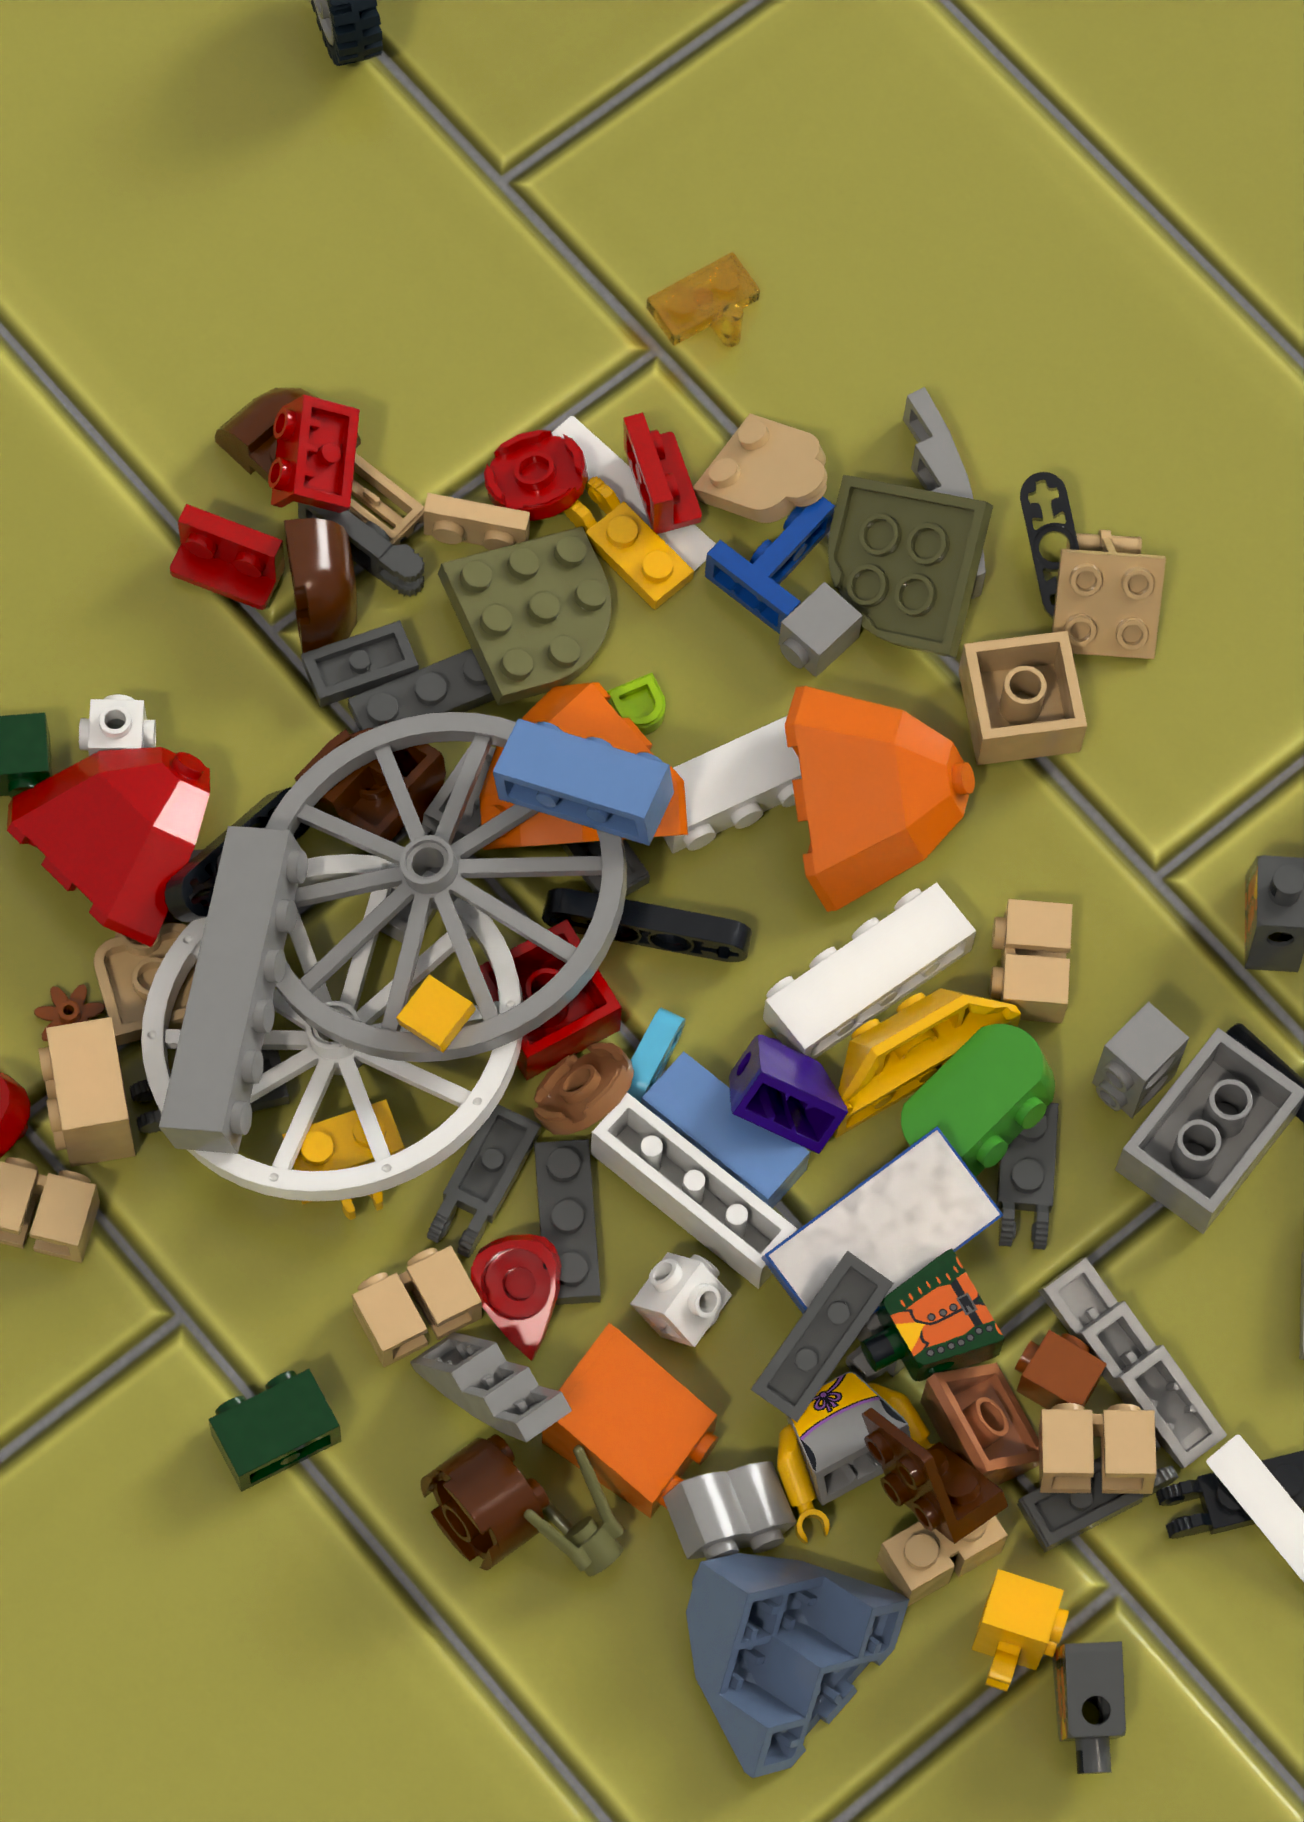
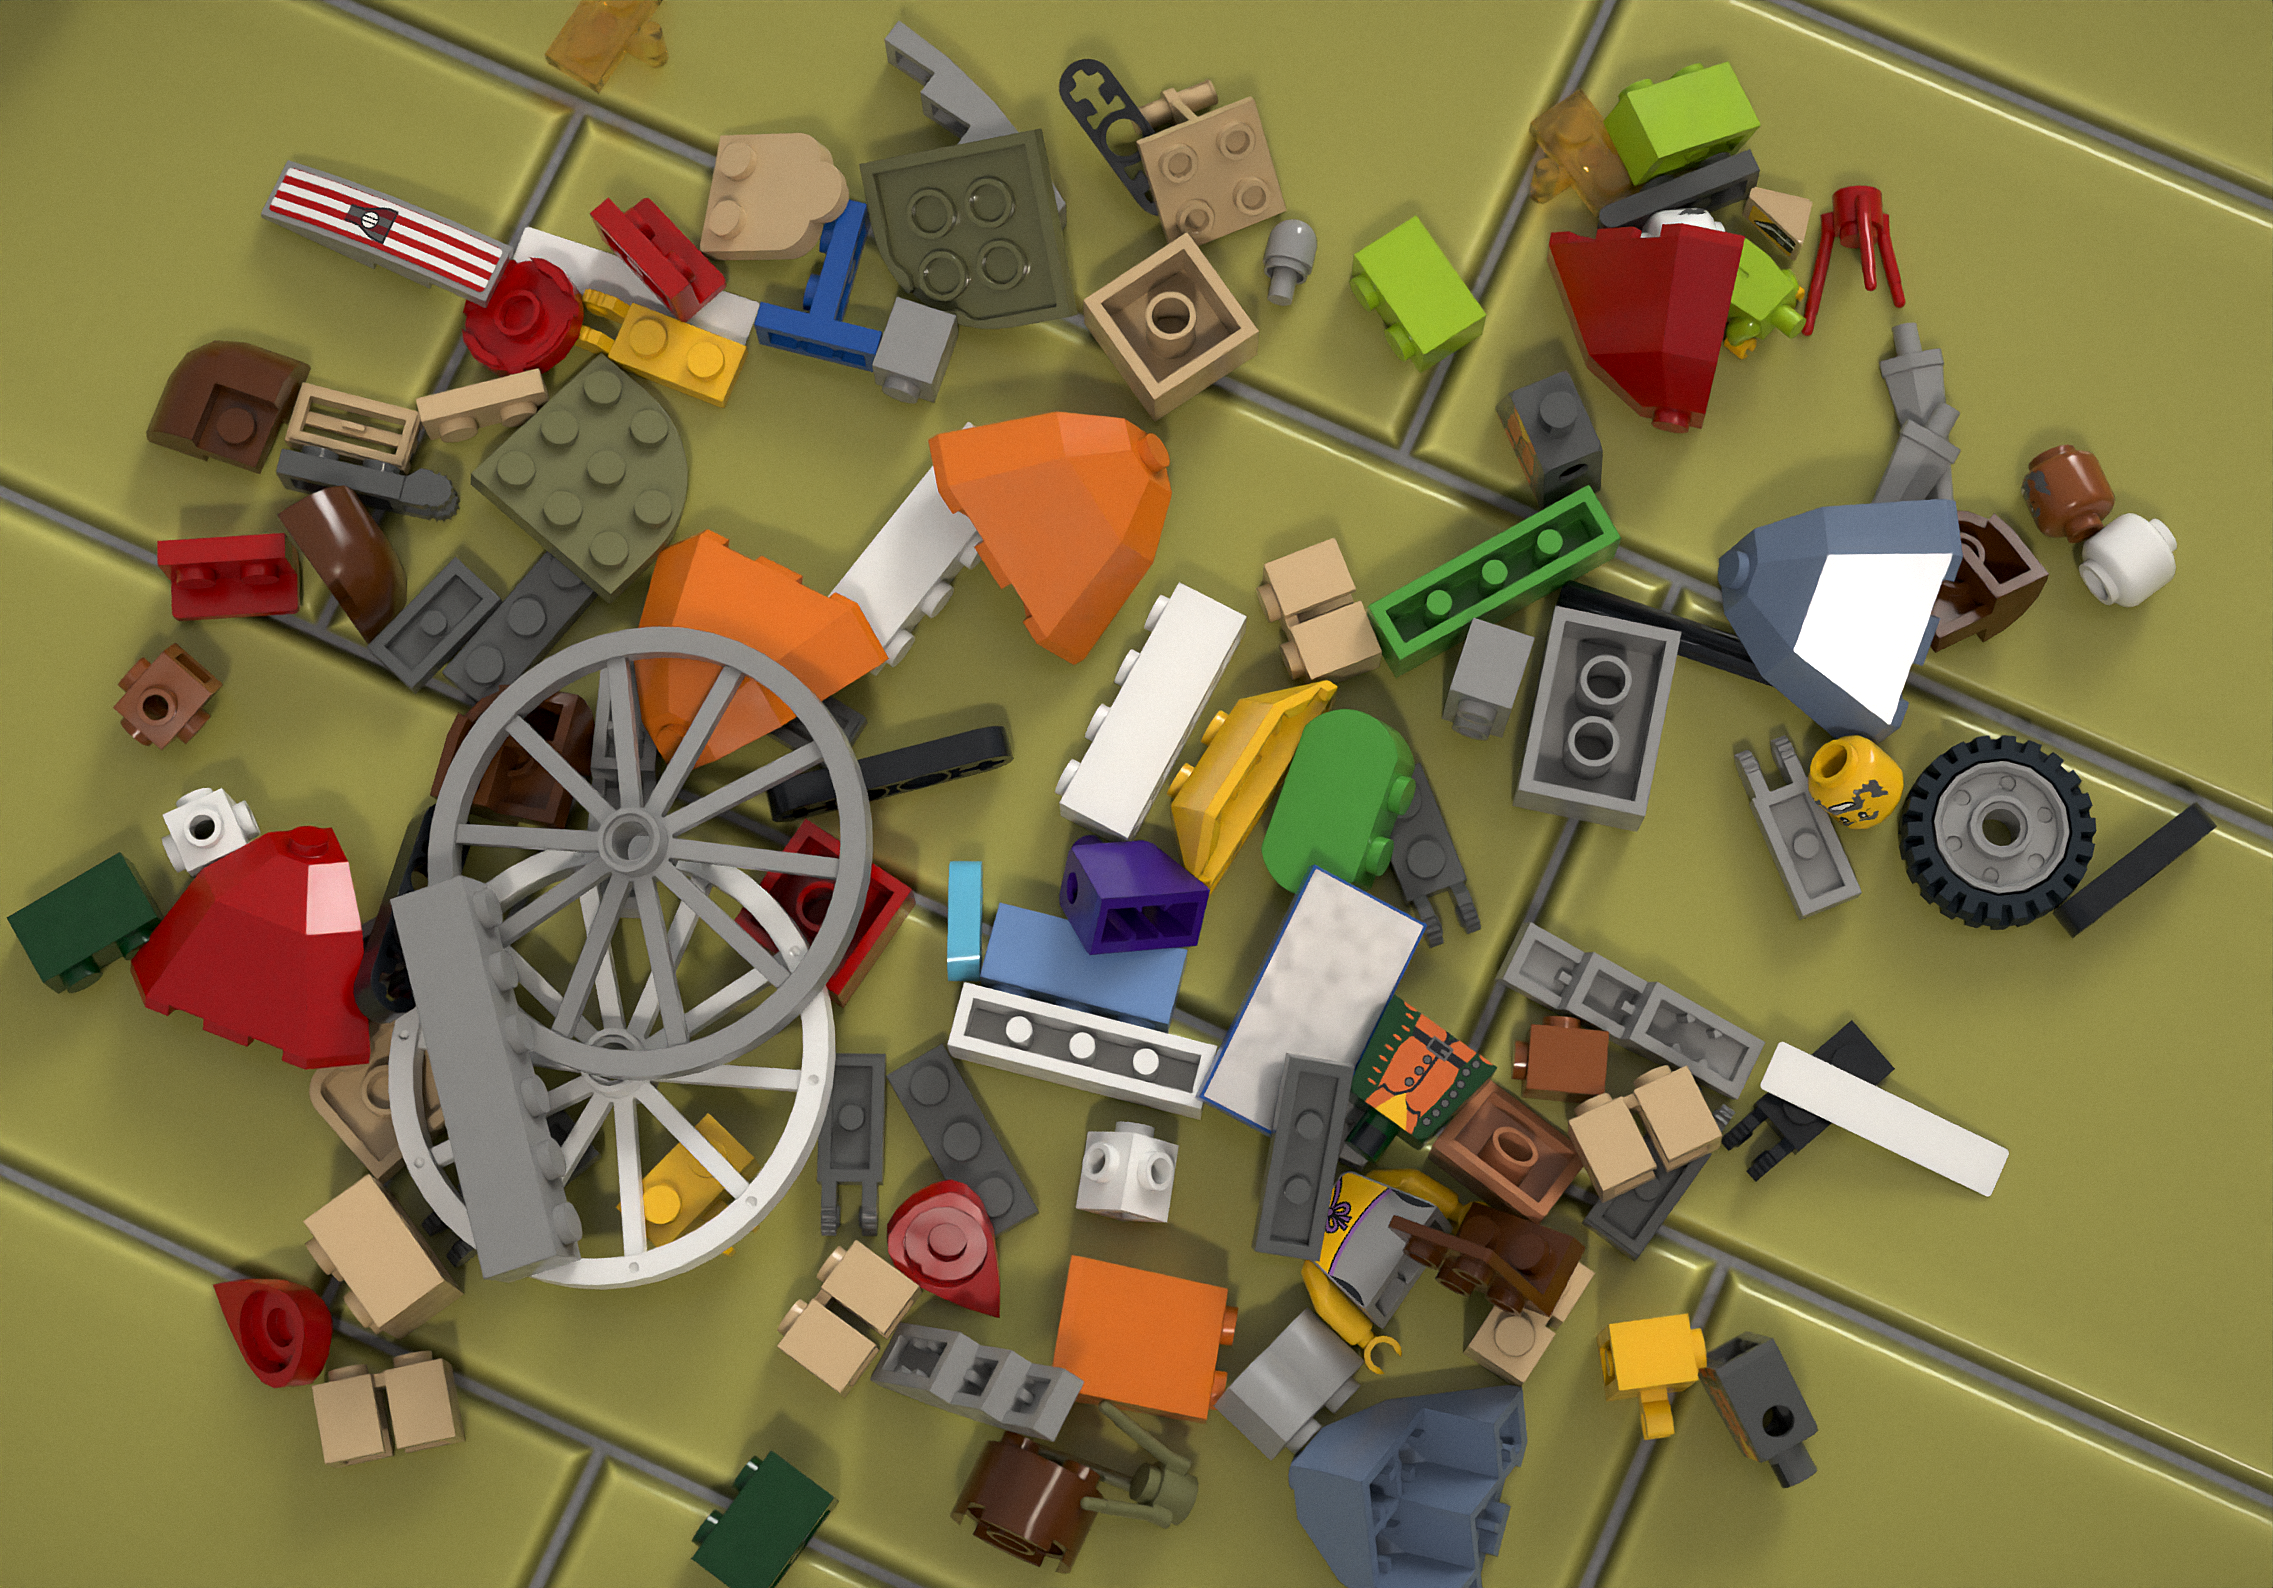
camera: 20 degrees left, 10 degrees up
dark orange plant [34,984,105,1041] -> none
red bracket [268,394,360,513] -> none
yellow tile [396,975,476,1053] -> none
medium blue brick [493,718,674,846] -> none
medium nougat tile [533,1043,634,1135] -> none
lime tile [607,673,666,735] -> none
none -> dark orange brick [113,643,223,750]
none -> slope [261,160,513,308]
none -> light grey cylinder [1263,219,1317,306]
none -> lime brick [1349,215,1487,374]
none -> bright green brick [1366,485,1621,678]

